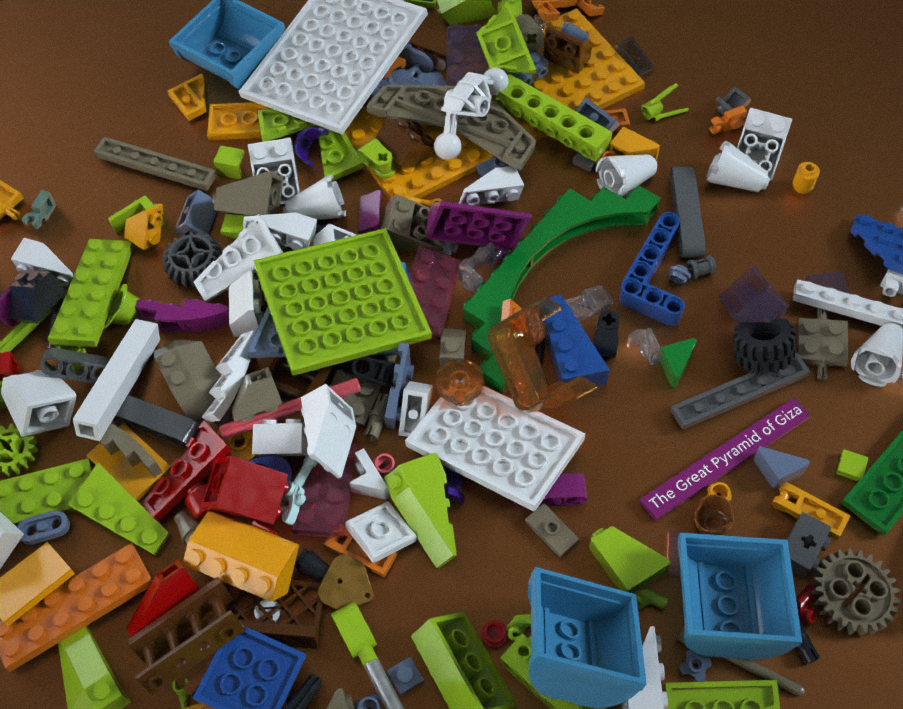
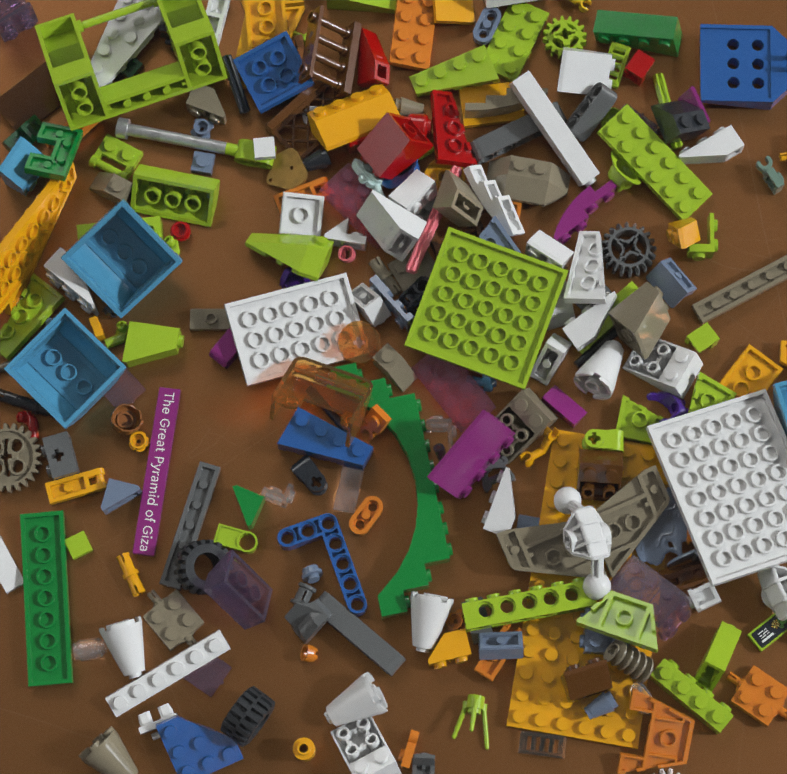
camera: 130 degrees right, 15 degrees up
none -> light orange tile [89,316,106,342]
none -> light orange pin [116,552,146,597]
none -> lime piece [214,523,258,554]
none -> black tyre [220,686,275,747]
none -> white tile [253,137,276,160]
none -> dark grey slope [285,599,333,644]
none -> orange hinge [300,644,319,662]
none -> orange plate [349,496,383,536]
none -> white bracket [686,582,722,613]

